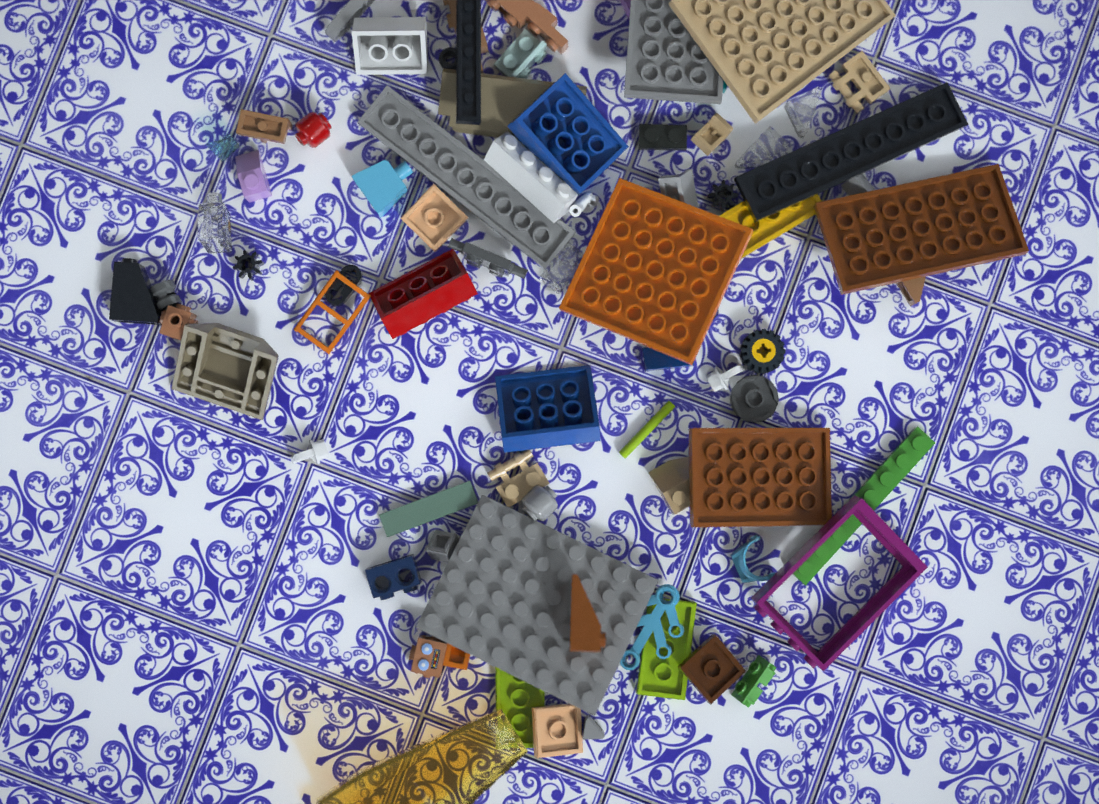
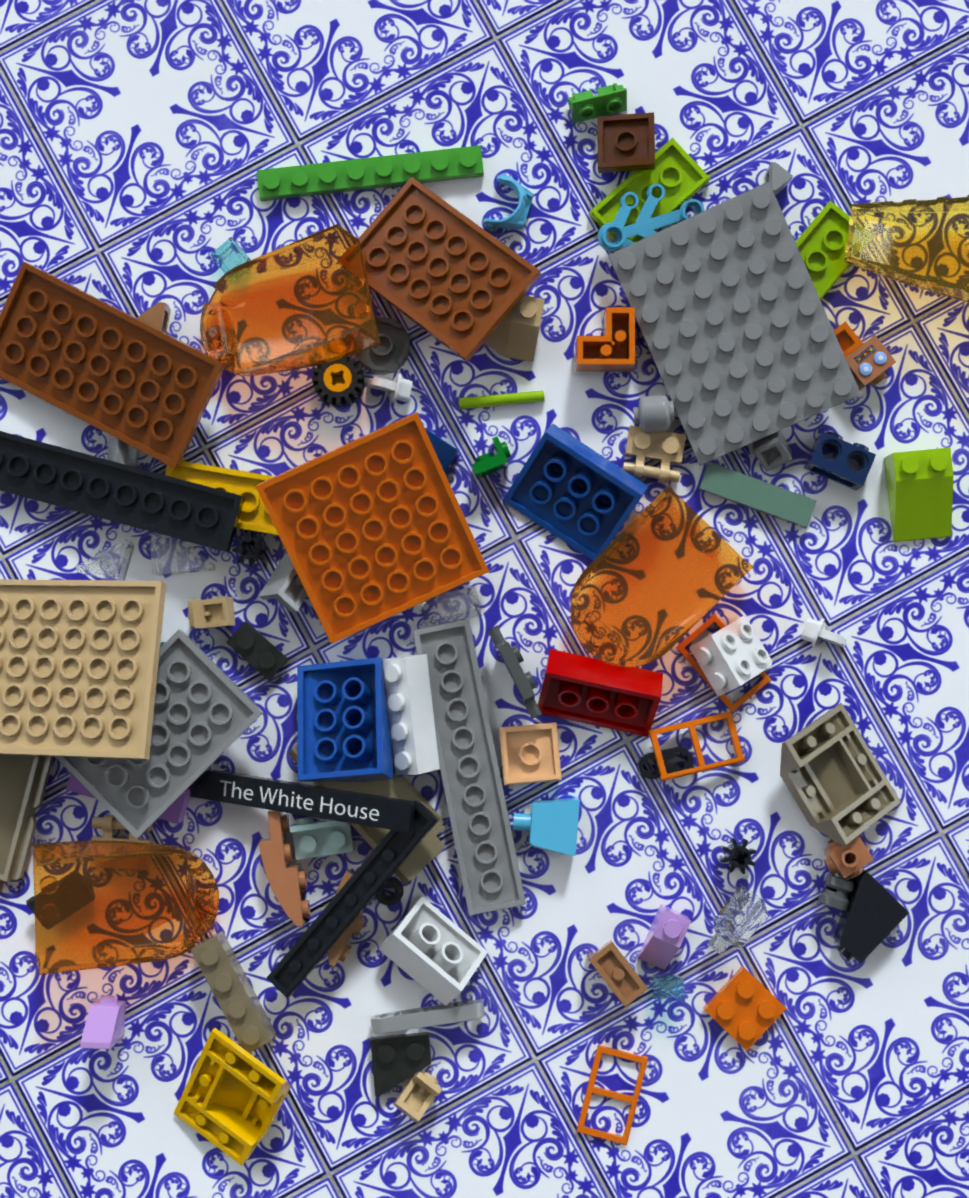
camera: 135 degrees left, 0 degrees up
red head [295,112,332,148] -> none
light nougat plate [532,703,583,758] -> none
white arm [569,192,599,217] -> none
dark orange slope [570,574,606,653] -> none
magenta window [751,495,928,671] -> none
tan plate [829,51,891,114] -> none
none -> black tile [190,769,415,833]
none -> clear orange windscreen [200,224,380,376]
none -> clear light blue slope [210,237,253,281]
none -> green bracket [472,436,511,479]
none -> clear orange windscreen [571,485,754,667]
none -> orange brick [575,307,635,372]
none -> orange window [576,1044,648,1145]
none -> orange window [676,614,771,713]
none -> white bracket [689,616,772,697]
none -> orange plate [703,966,787,1051]
none -> lime slope [884,447,954,542]

